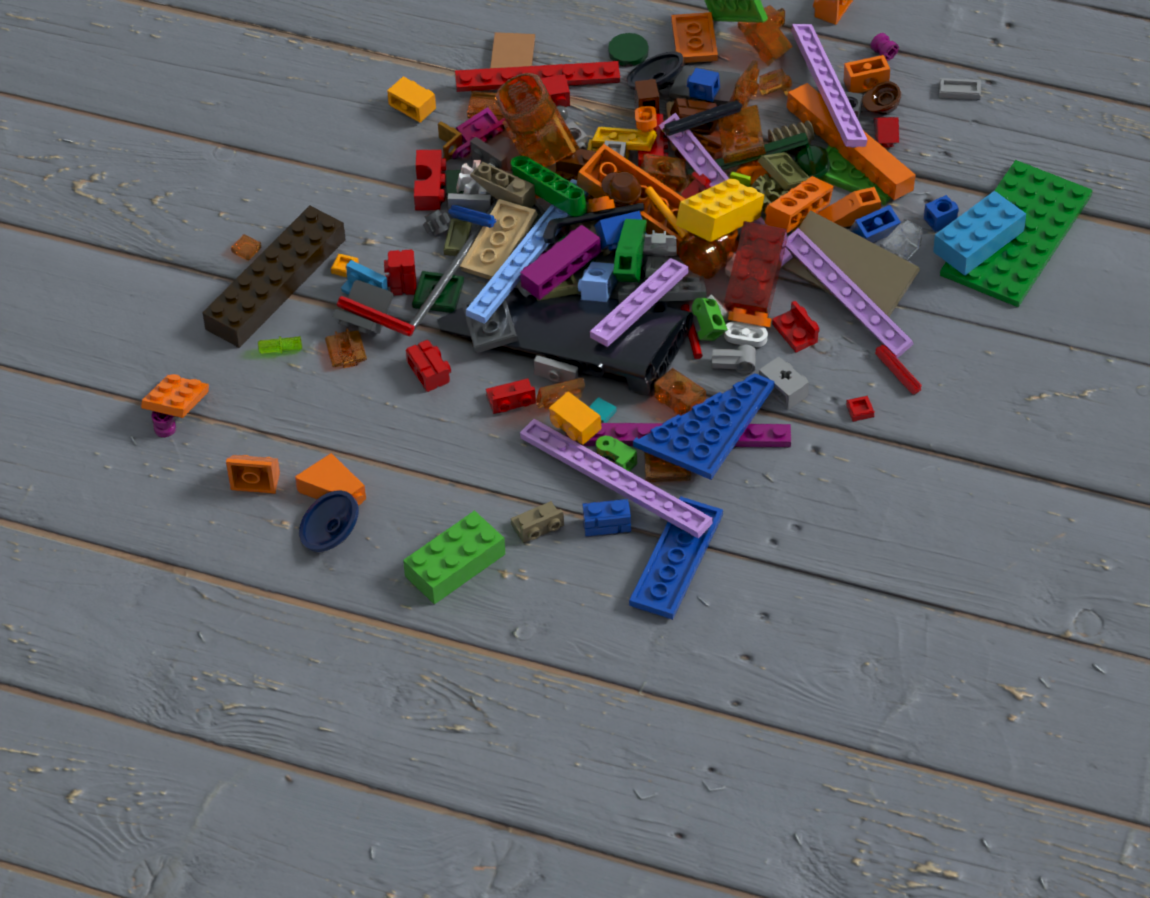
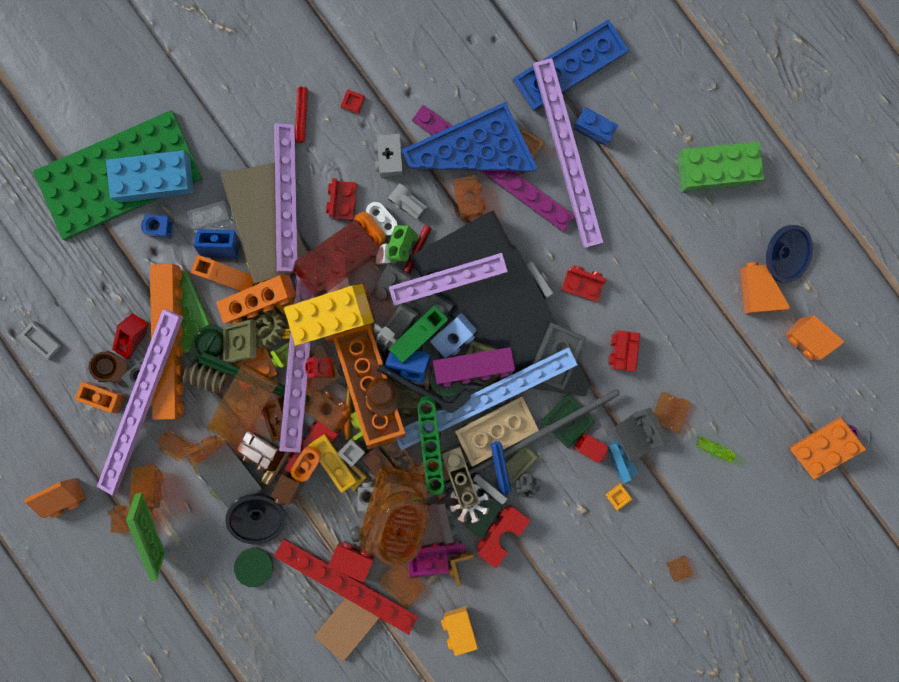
camera: 145 degrees left, 35 degrees up
dark brown brick [202,205,346,348] -> none
red axle [337,296,415,337] -> none
dark tan bracket [510,501,564,543] -> none
clear orange plate [536,378,585,409] -> none
light orange brick [549,392,602,445] -> none
orange plate [586,196,615,213] -> none
teal tile [590,397,617,423] -> none
bright green leg [596,436,638,472] -> none
light orange bar [645,186,689,239] -> none
black axle [663,100,743,136] -> none
orange plate [671,12,718,63] -> none
blue brick [687,68,720,102] -> none
magenta wheel [870,33,899,61] -> none

